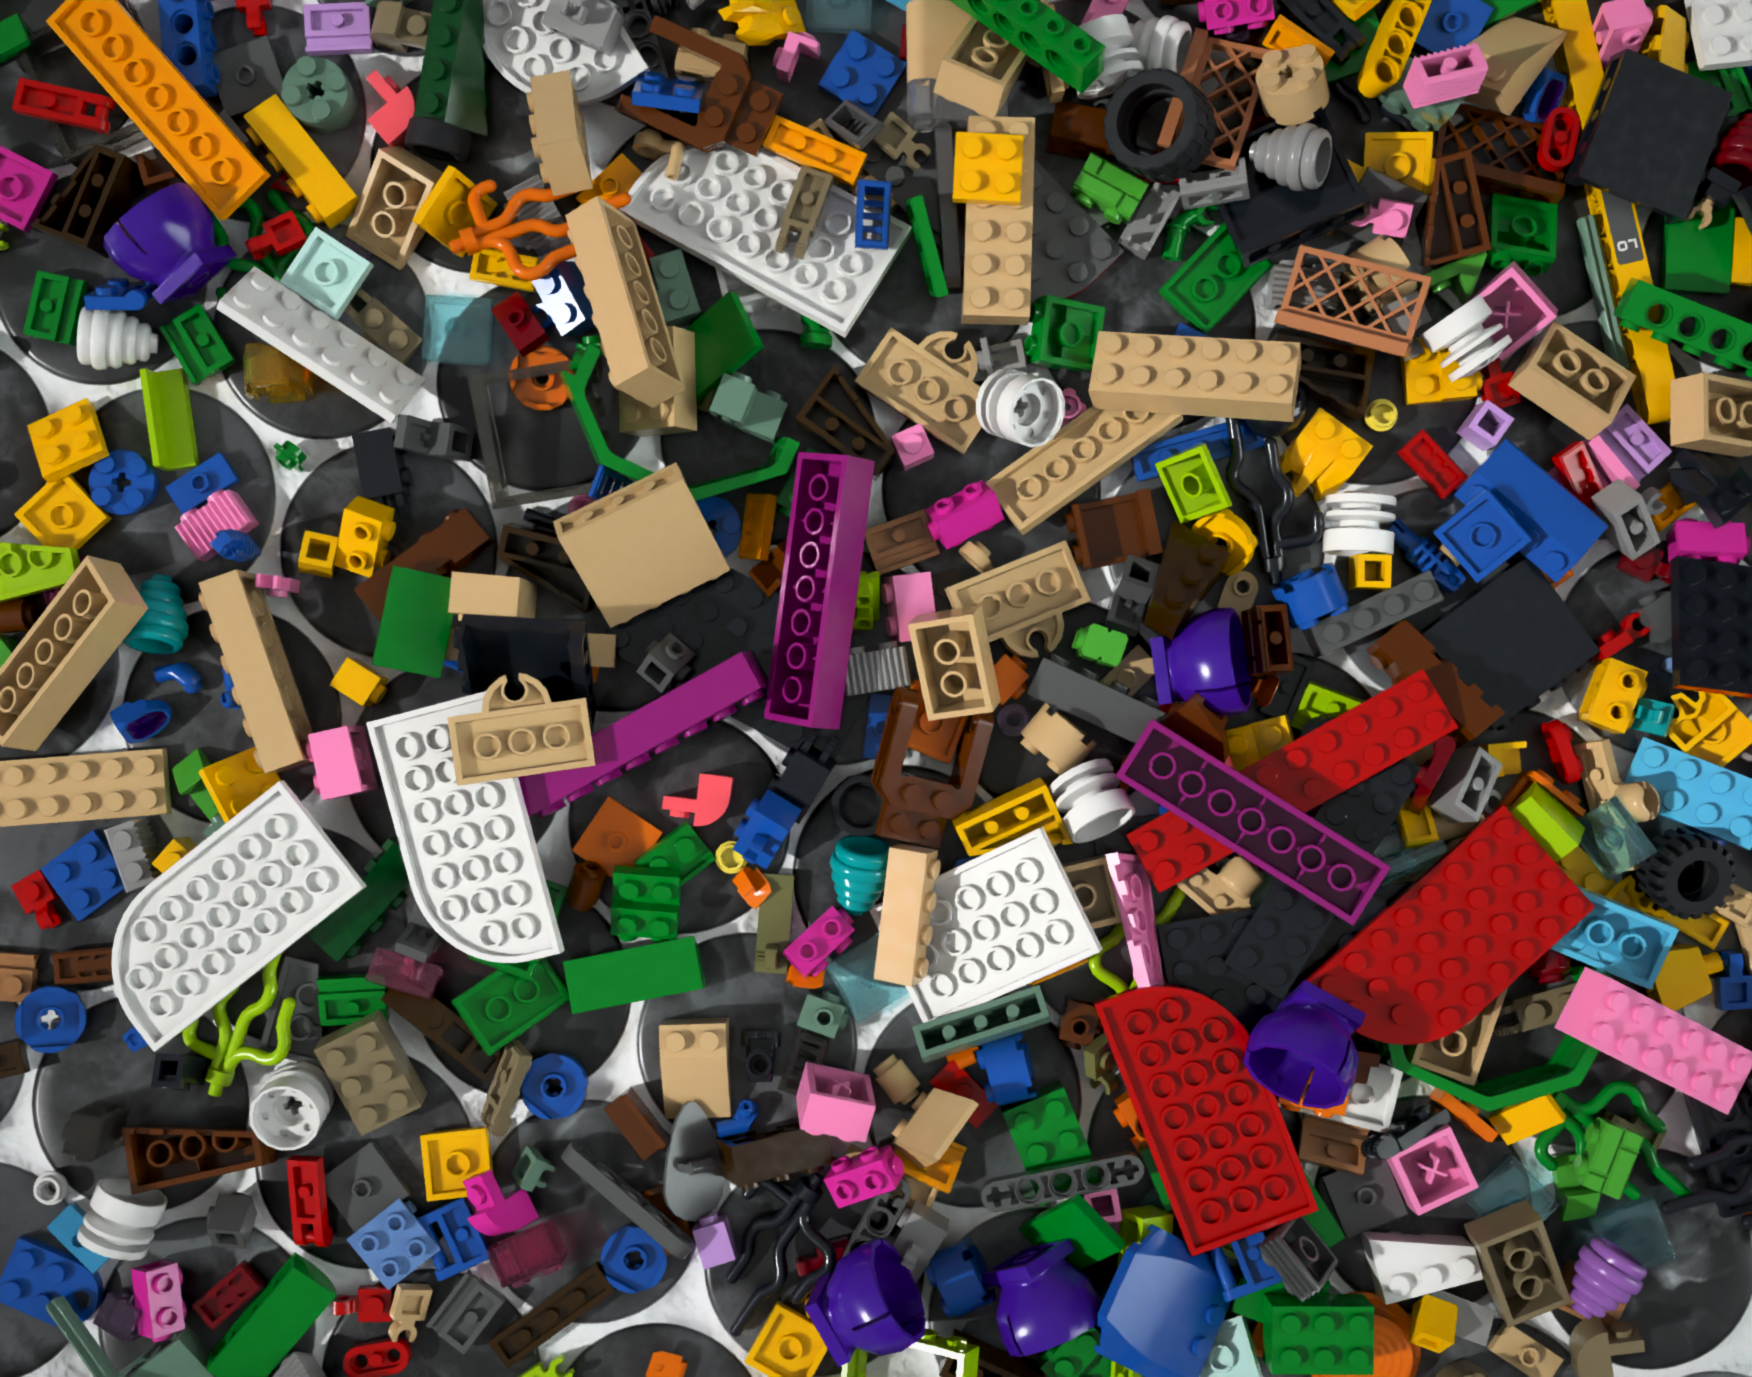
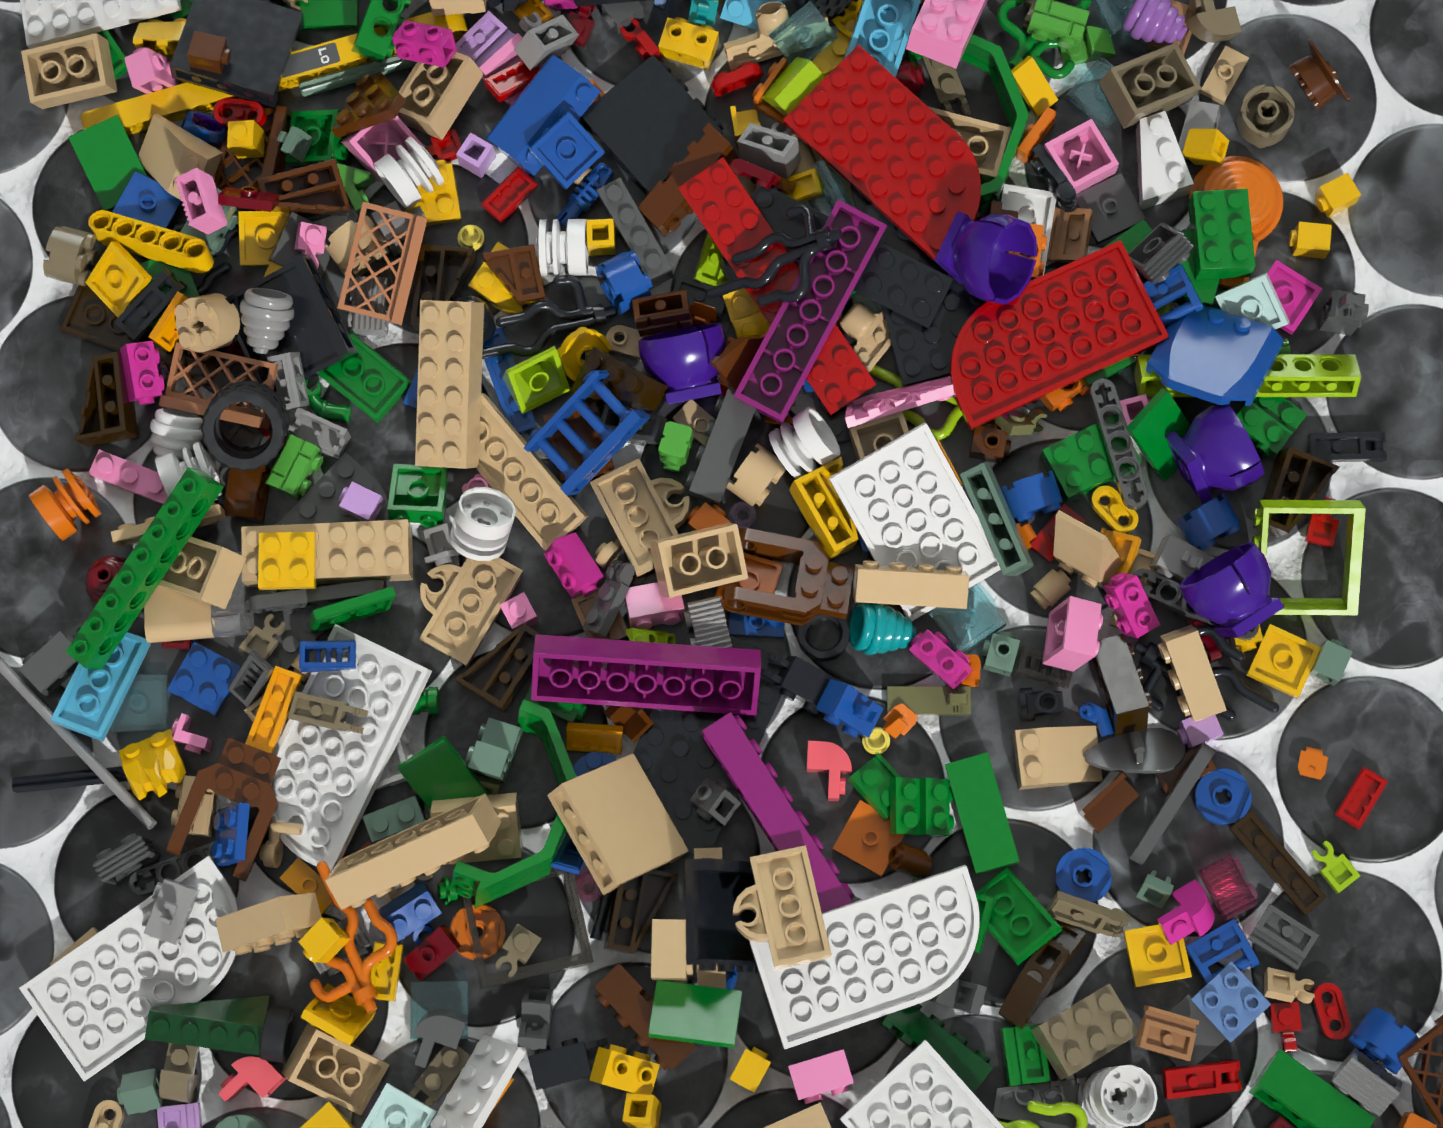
camera: 90 degrees left, 10 degrees down
clear pink panel [365,947,445,1000] -> none
none -> reddish brown brick [187,31,231,74]
none -> dark red plate [218,186,279,212]
none -> yellow brick [227,120,265,159]
none -> sand green tile [276,126,314,162]
none -> yellow brick [298,917,351,963]
none -> reddish brown plate [331,72,406,138]
none -> lavender brick [339,481,385,521]
none -> dark pink brick [392,20,457,68]
none -> dark grey brick [412,1009,468,1068]
none -> reddish brown wing [482,244,545,304]
none -> dark tan plate [495,923,542,978]
none -> blue fence [524,370,650,496]
none -> dark grey hinge [582,560,635,637]
none -> black plant [706,205,843,306]
none -> yellow plate [1091,486,1138,534]
none -> medium nougat plate [1135,1005,1199,1061]
none -> tan brick [1158,624,1227,722]

